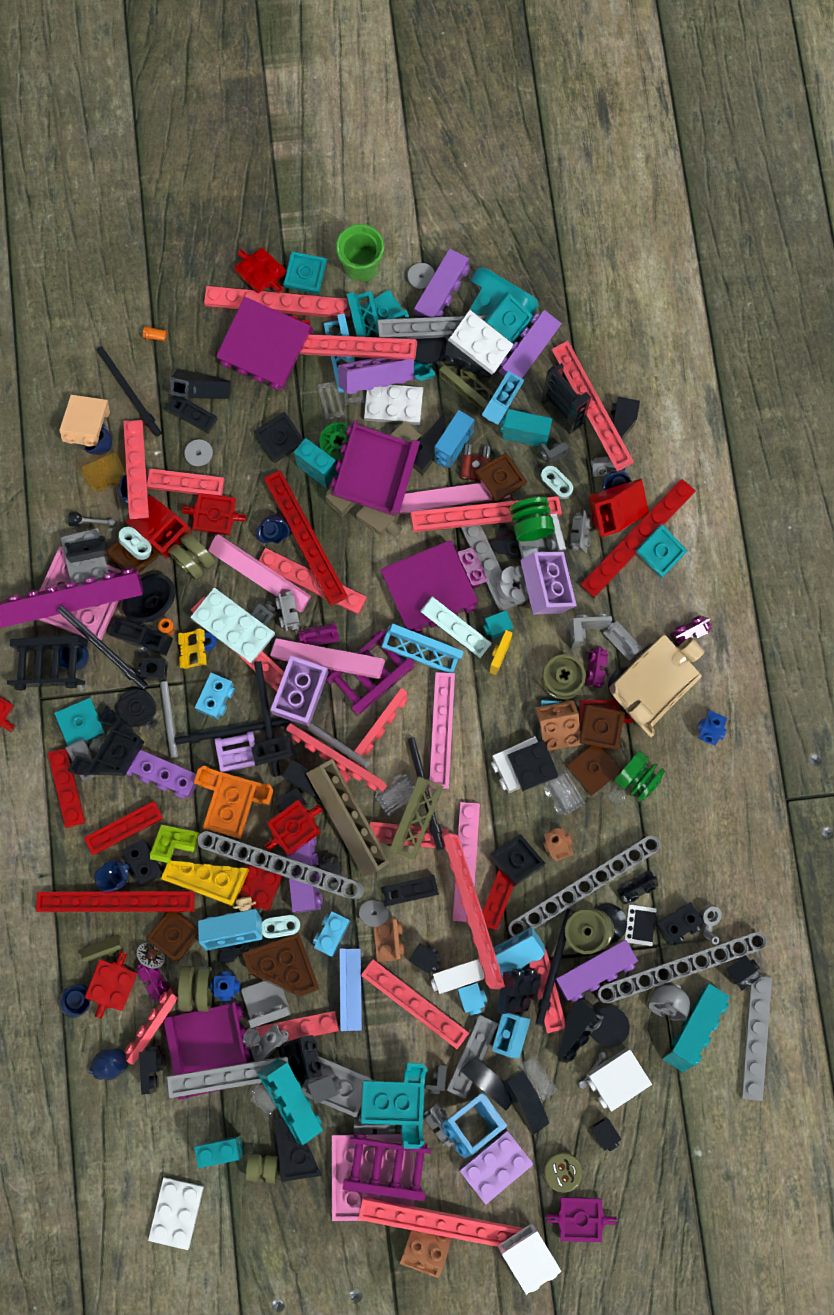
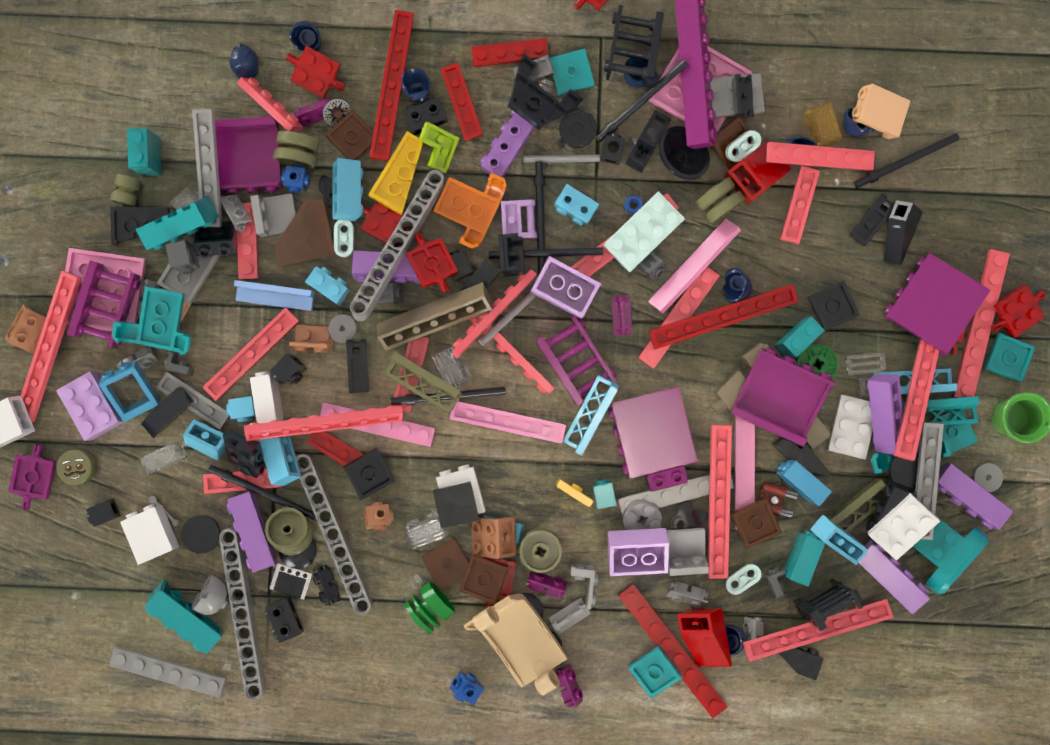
camera: 100 degrees right, 10 degrees up
hinge [68,511,115,527] -> none
olive slope [82,935,124,963] -> none
black plate [139,1046,166,1095] -> none
orange pin [143,326,167,342] -> none
white plate [148,1177,204,1250] -> none
orange pin [158,618,175,636] -> none
yellow piece [178,629,206,669] -> none
red plate [182,493,247,536] -> none
light grey piece [185,439,213,466] -> none
tan plate [233,896,256,911] -> none
clear plate [243,1028,261,1049] -> none
bright pink tile [270,638,385,679] -> none
light grey hinge [275,591,300,631] -> none
light aqua tile [420,596,492,658] -> none
teal plate [484,292,534,344] -> none
black slope [502,1070,549,1135] -> none
green wheel [509,497,555,542] -> none
black slope [557,998,605,1063] -> none
light grey plate [700,904,722,944] -> none
black brick [726,955,761,991] -> none

